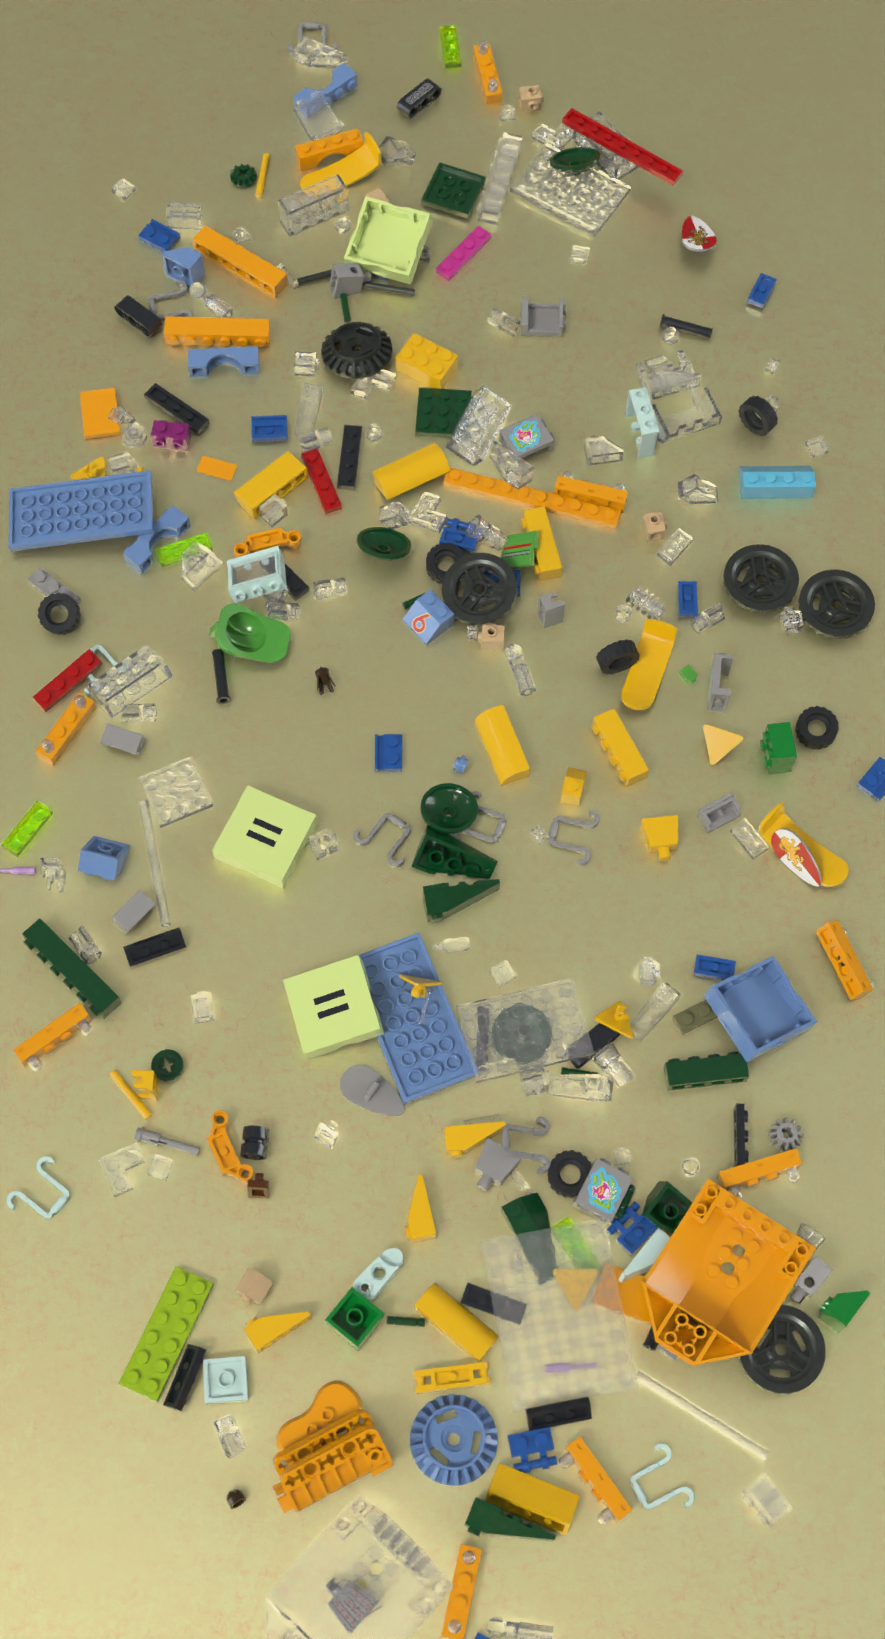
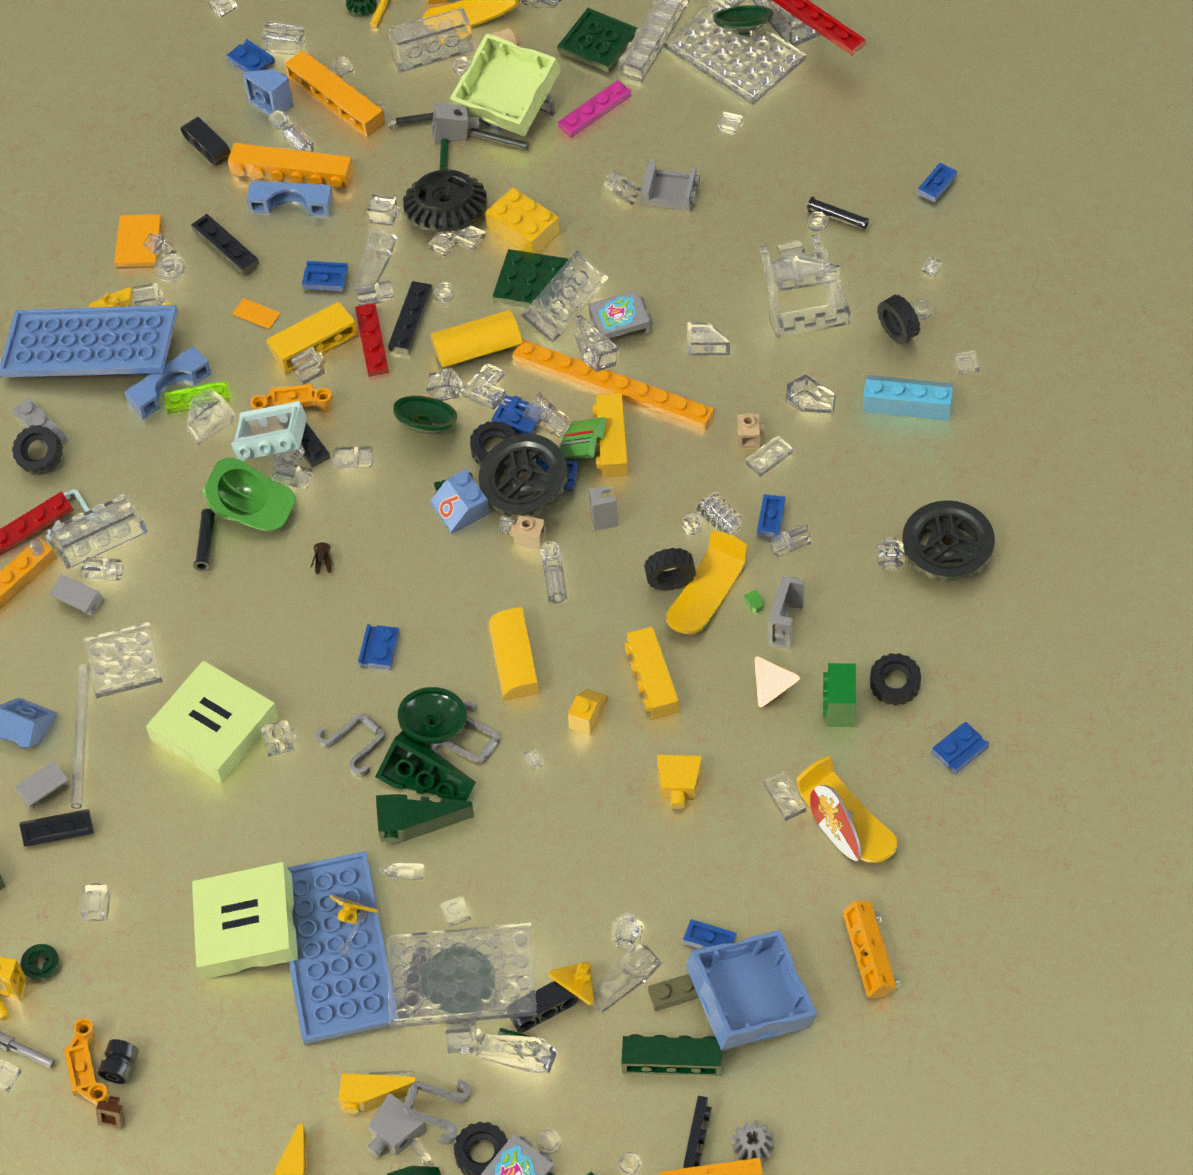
camera: 15 degrees right, 10 degrees down
light grey piece [148,280,193,320] -> none
magenta brick [151,420,191,451] -> none
clear tile [314,1120,339,1149] -> none
light grey shield [340,1065,404,1116] -> none
medium blue plate [453,755,469,773] -> none
light grey piece [548,810,599,866] -> none
light orange piece [554,471,628,513] -> none
clear plant [591,1042,635,1088] -> none
light aqua window [625,387,660,458] -> none
shield [682,216,717,252] -> none
light grey hinge [697,792,741,833] -> none
pearl dark grey gear [723,544,799,613] -> none

